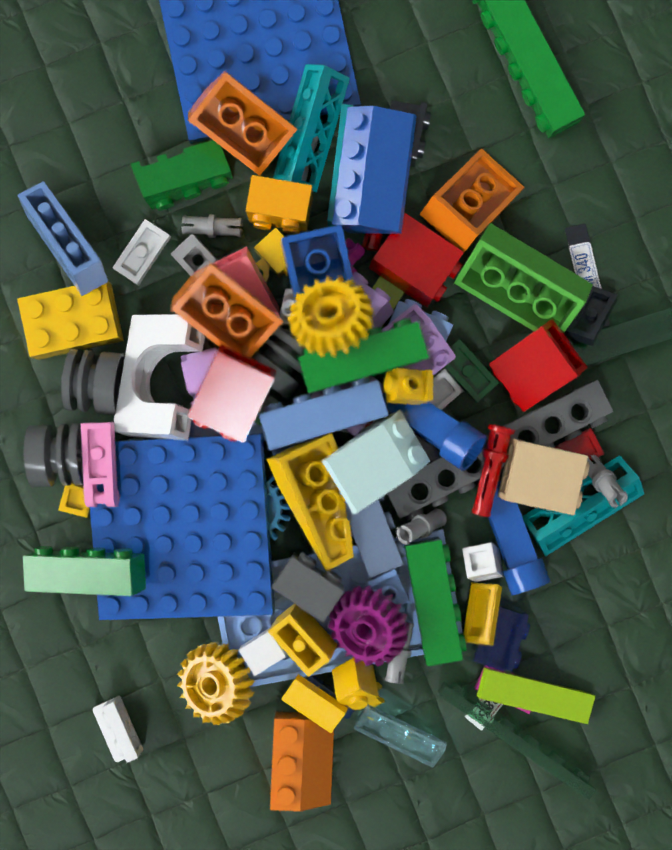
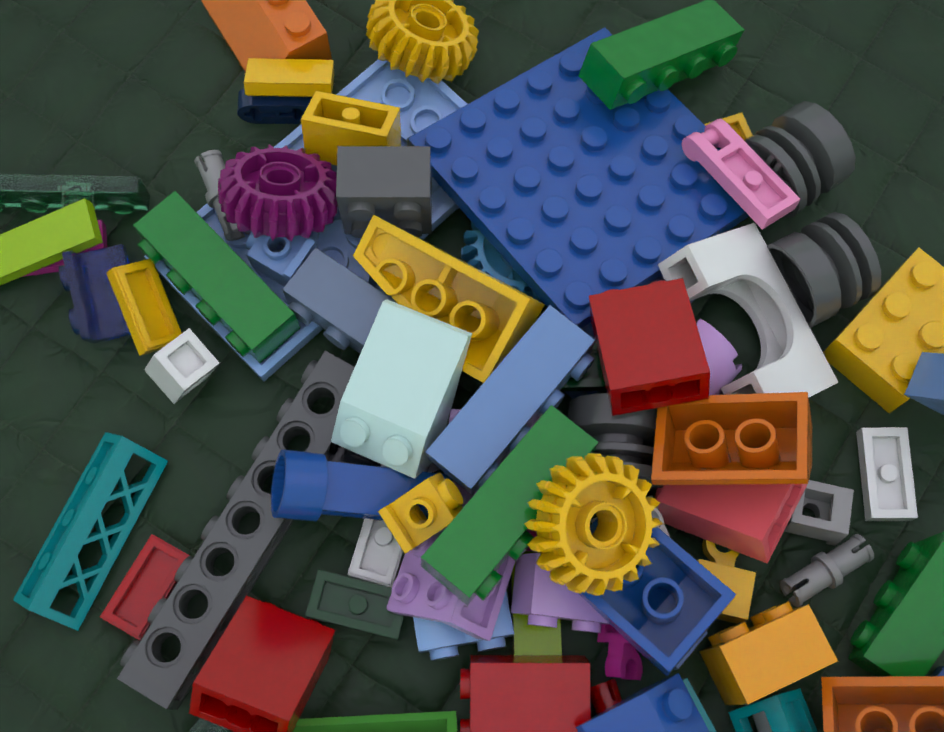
camera: 145 degrees right, 15 degrees down
white brick [239,628,287,676] -> none
yellow brick [332,657,385,710] -> none
clear light blue plate [353,704,447,768] -> none
light grey pin [396,509,446,544] -> none
red pin [472,424,515,517] -> none
blue beam [488,480,551,596] -> none
tan brick [497,438,589,515] -> none
light grey pin [587,455,628,507] -> none

